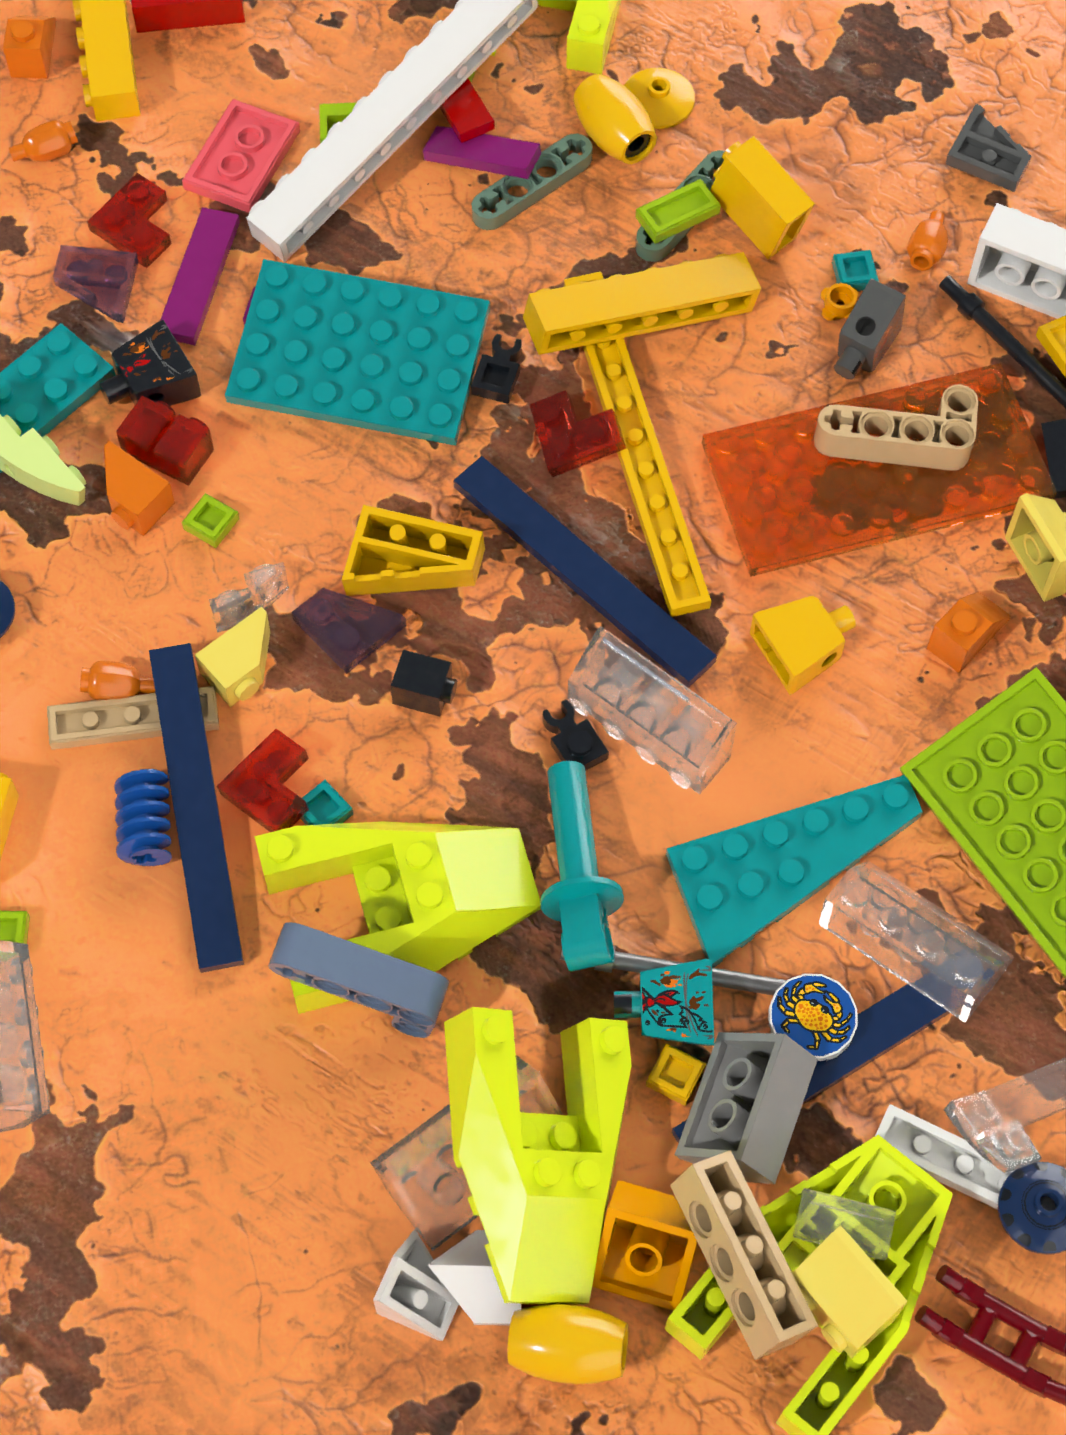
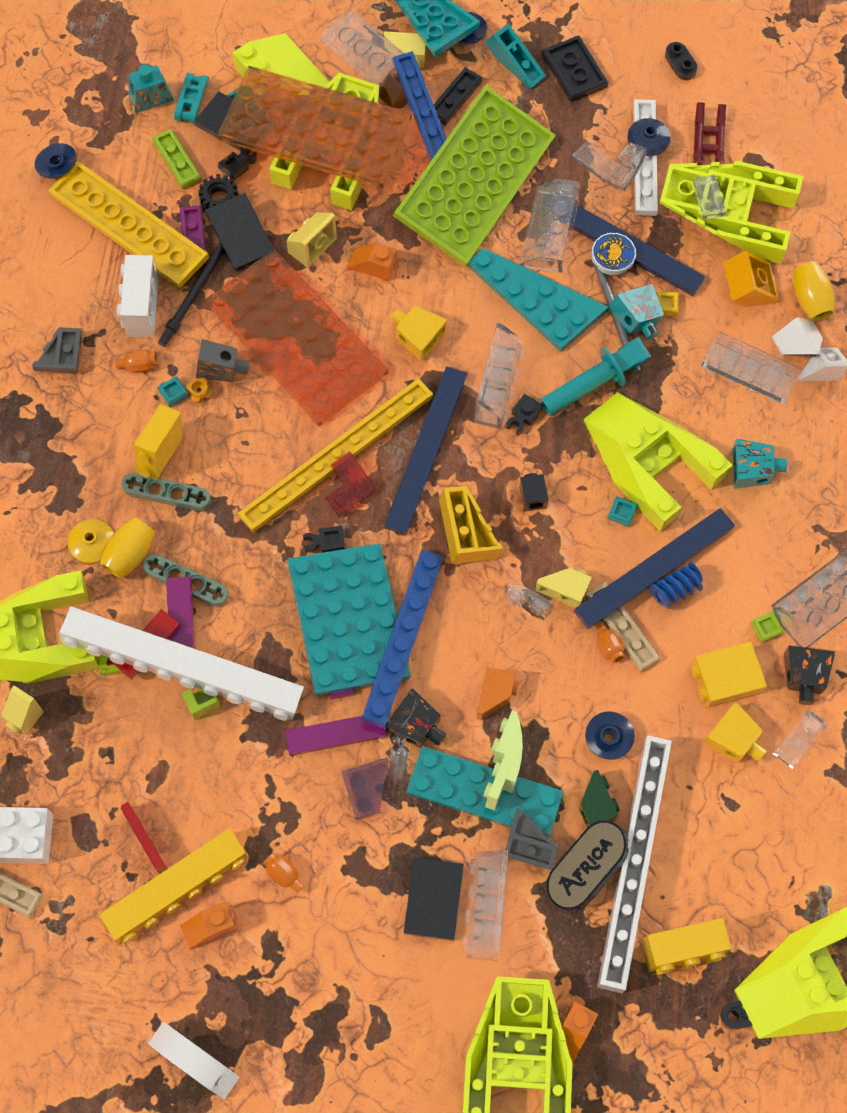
camera: 115 degrees left, 5 degrees up
clear red plate [87,173,172,268] -> none
clear red piece [116,396,214,486] -> none
coral tile [182,99,300,213] -> none
lime tile [182,493,240,548] -> none
clear red plate [217,729,309,832] -> none
sand blue beam [268,922,449,1038] -> none
wing [292,588,406,674] -> none
neon yellow wedge [444,1007,631,1305] -> none
yellow brick [523,252,761,355] -> none
lime tile [635,179,721,244] -> none
tan brick [670,1150,818,1360] -> none
light grey slope [674,1032,818,1184] -> none
light yellow slope [792,1225,908,1359] -> none
tan beam [814,384,978,470] -> none
none -> blue plate [361,549,444,728]
none -> teal torso [732,439,787,489]

